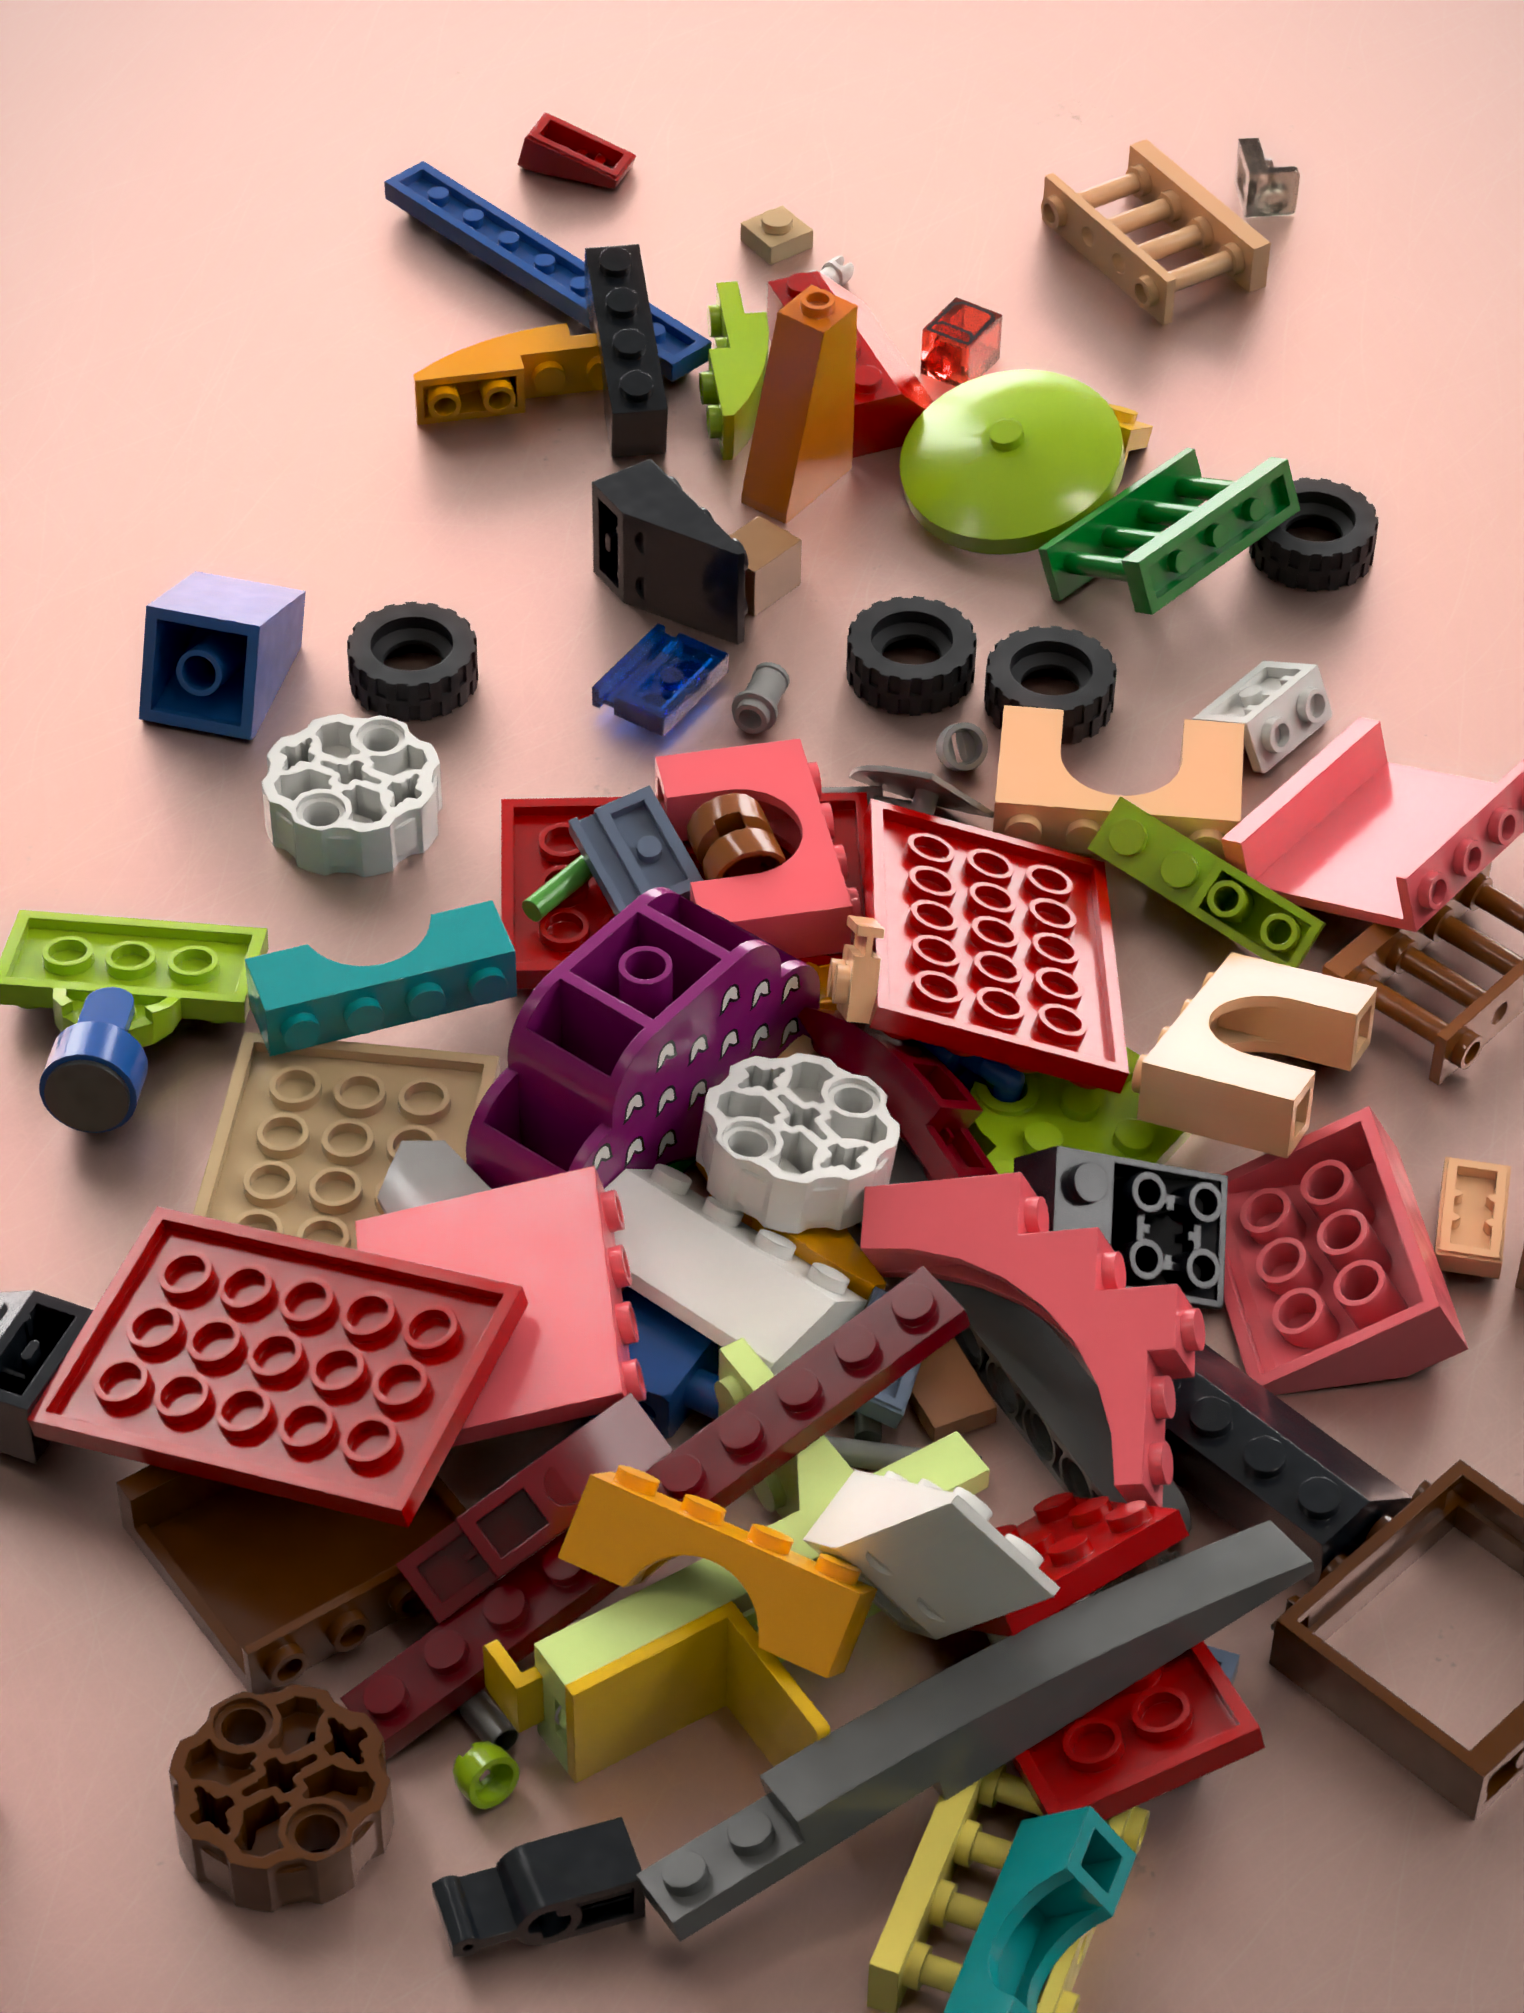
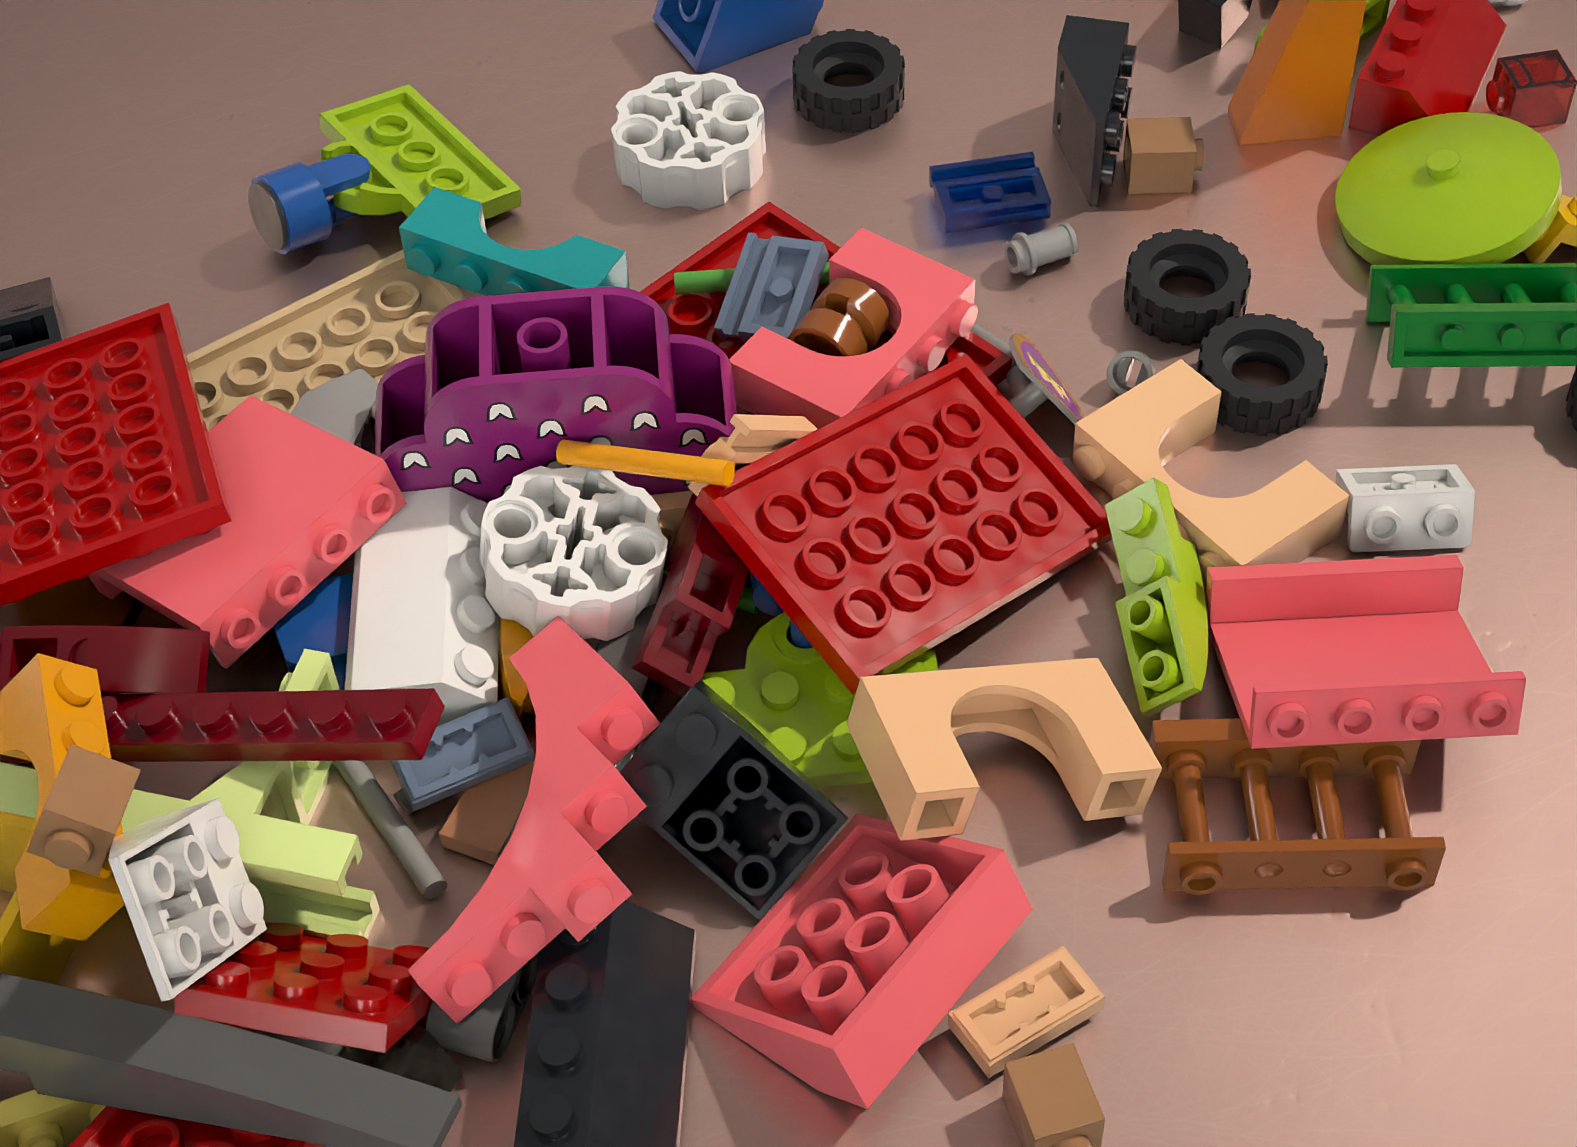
camera: 50 degrees right, 5 degrees up
none -> medium nougat brick [26,744,141,877]
none -> light orange bar [556,439,735,486]

